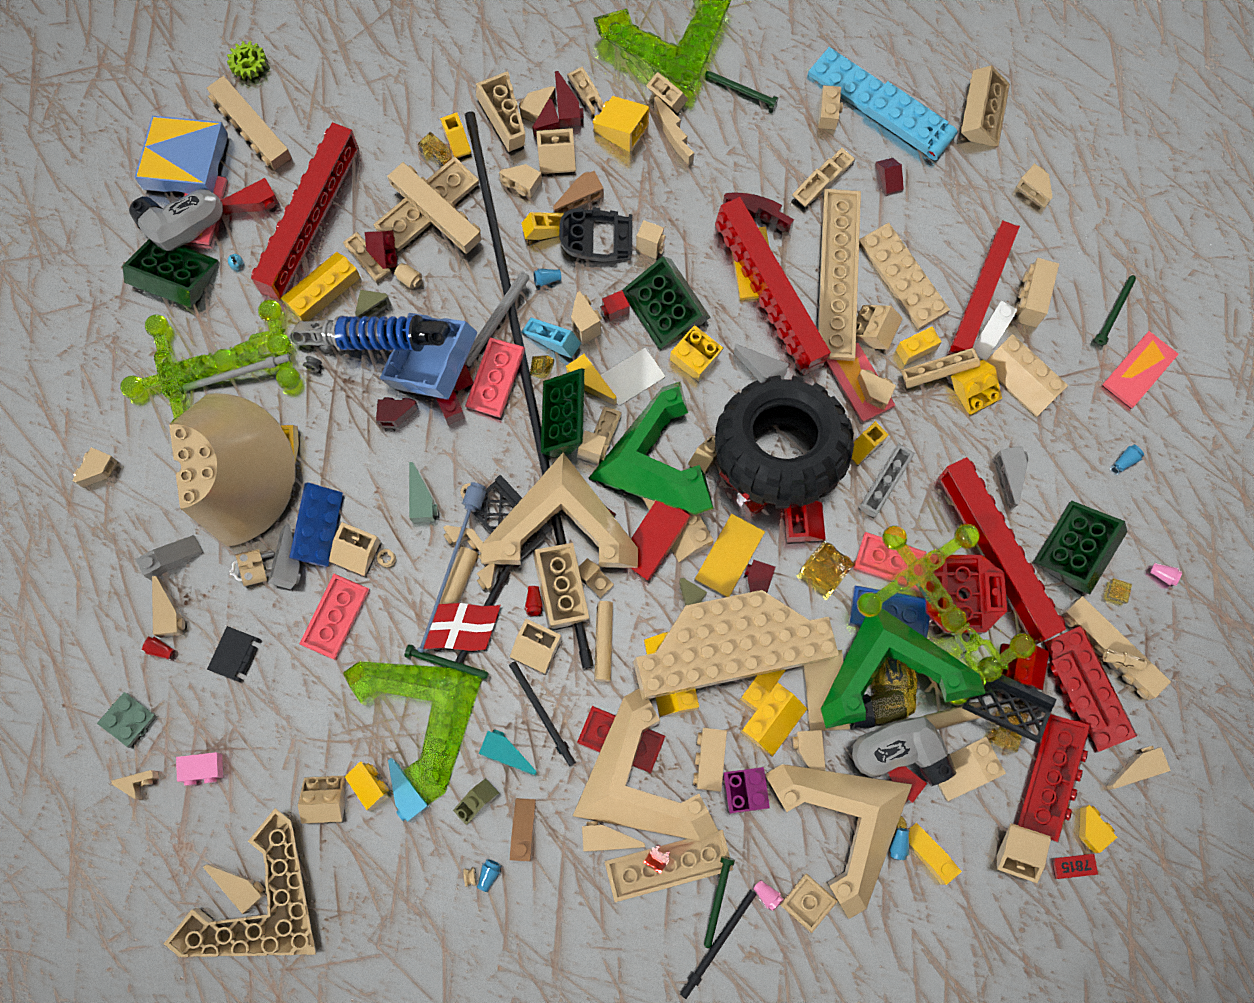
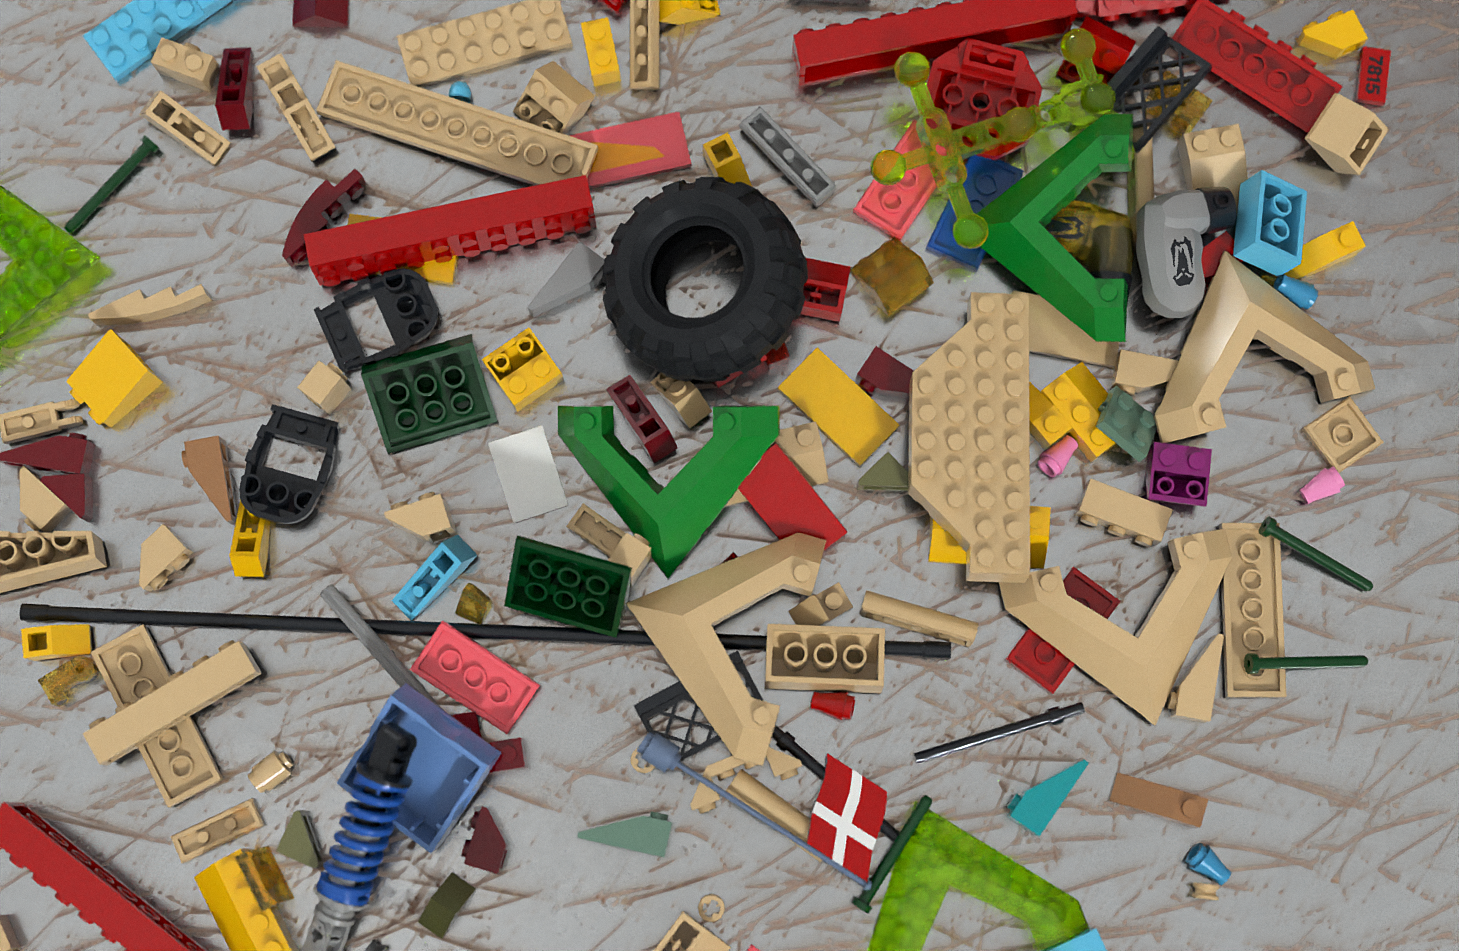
camera: 75 degrees left, 5 degrees up
dark red slope [364,230,397,269] -> none
olive slope [453,778,499,825] -> none
tan slope [510,619,562,674] -> none
dark azure cone [533,268,561,287] -> none
tan slope [537,128,576,174] -> none
yellow slope [566,354,617,405] -> none
red brick [600,290,630,321] -> none
clear red tile [643,845,670,874] -> none
tan brick [646,72,688,113] -> none
black bar [680,889,757,999] -> none
tan slope [857,369,896,410] -> none
none -> tan slope [139,90,231,165]
none -> dark red slope [215,47,253,130]
none -> clear yellow tile [235,846,294,911]
none -> black slope [314,269,438,372]
none -> olive slope [418,872,476,939]
none -> medium azure hinge [448,81,471,103]
none -> dark red slope [606,375,678,463]
none -> bright pink cone [1037,435,1078,477]
none -> sand green plate [1096,386,1157,462]
none -> medium azure brick [1233,170,1307,277]
none -> dark green bar [1244,653,1368,674]

